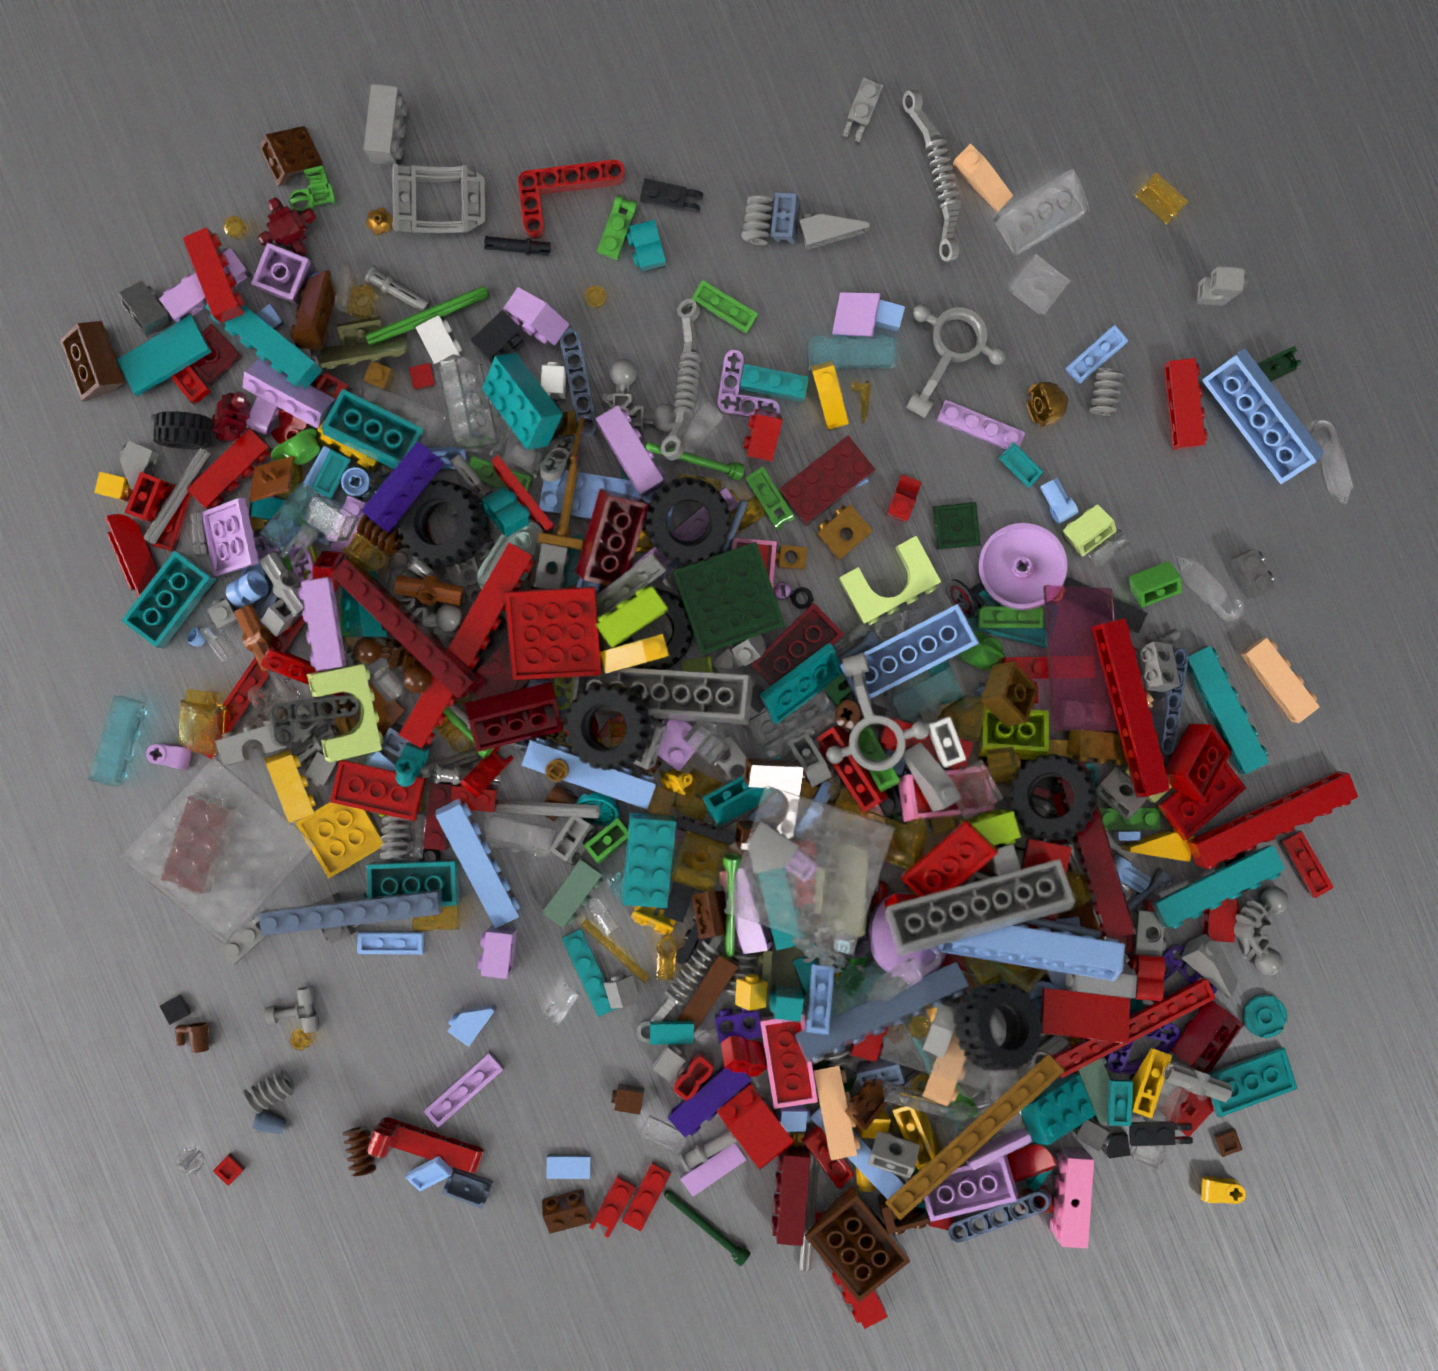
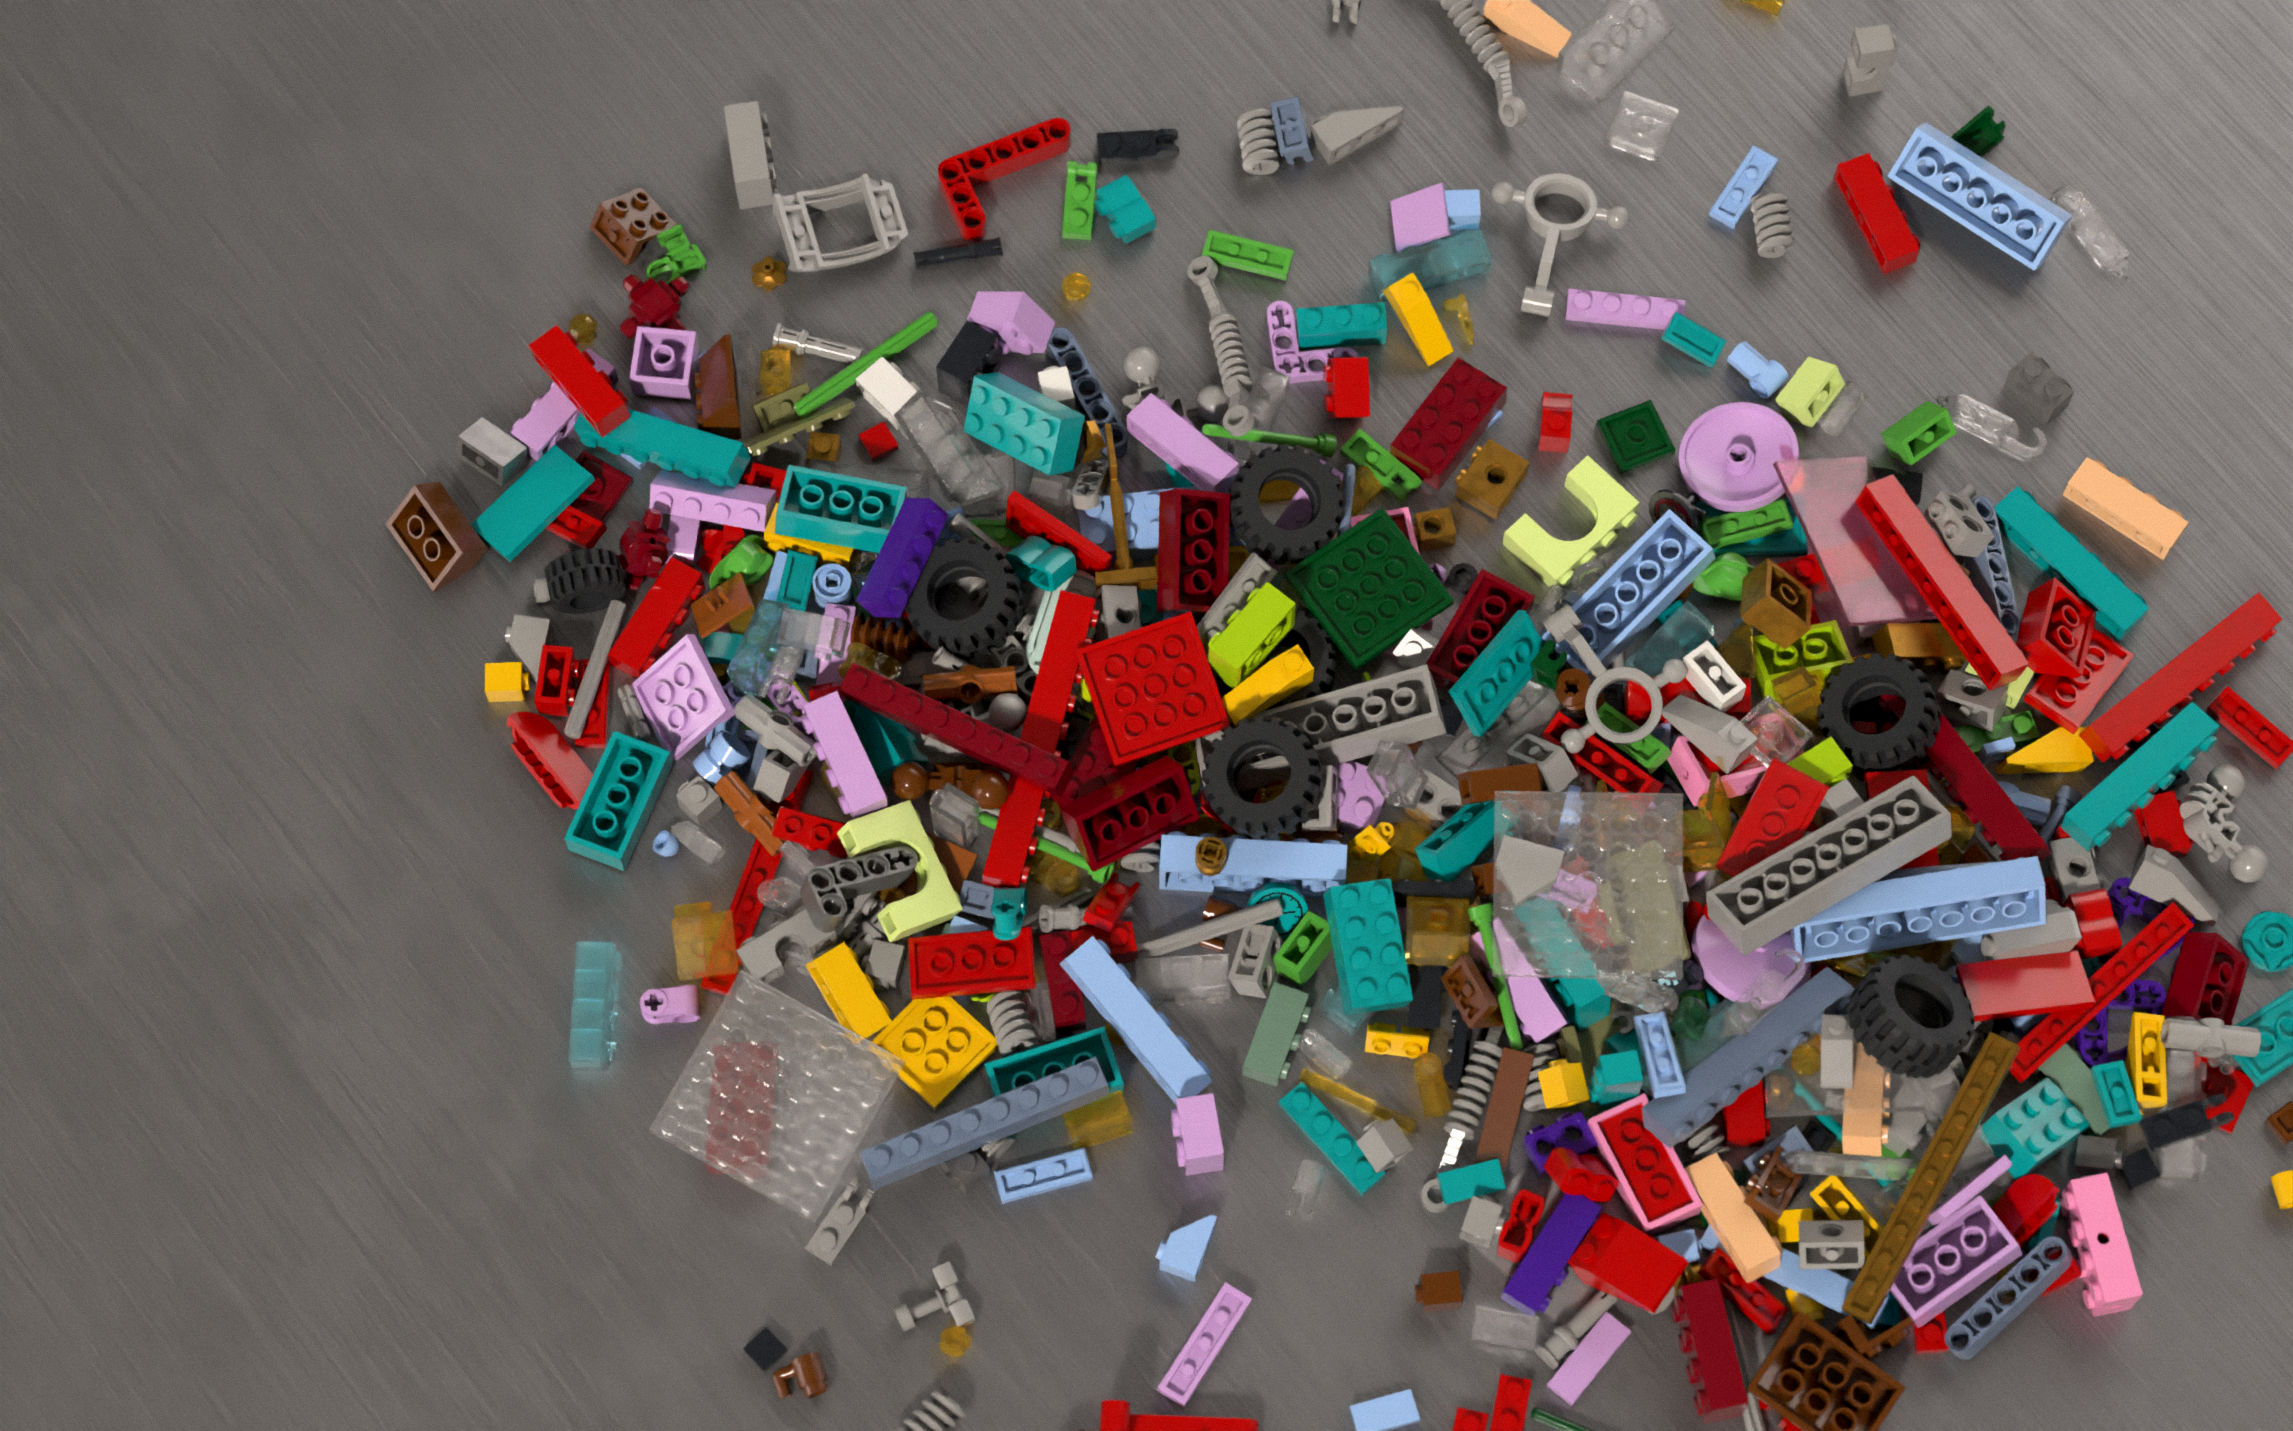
camera: 10 degrees left, 20 degrees down
pearl gold cylinder [1027,382,1068,427] -> none

